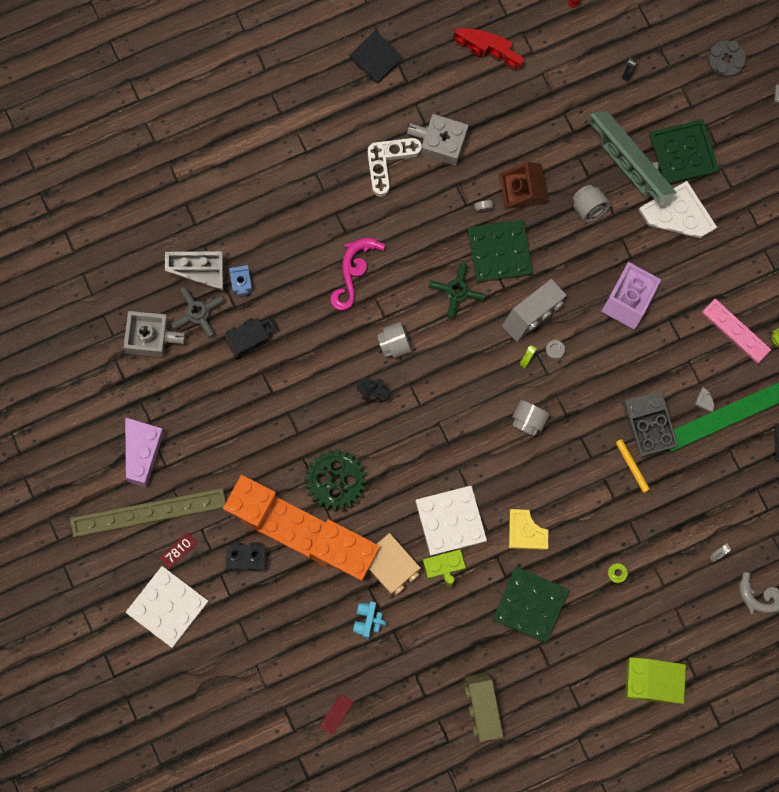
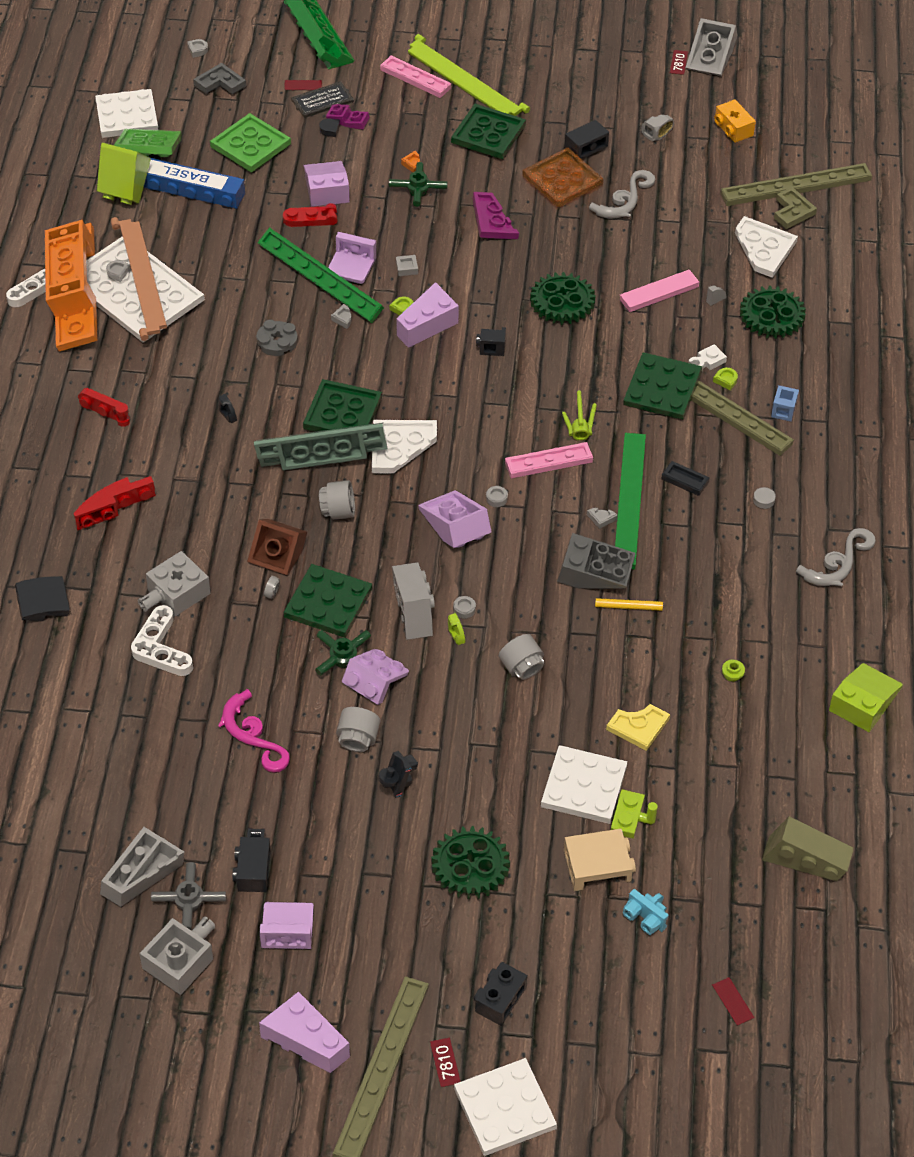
camera: 55 degrees left, 25 degrees down
orange bracket [223,475,380,581] -> none
medium blue brick [229,265,252,296] -> none
dark green plate [492,566,569,644] -> none
light grey tile [709,543,731,562] -> none
none -> lavender bracket [260,902,314,949]
none -> lavender bracket [342,649,409,705]
none -> light grey tile [486,486,508,507]

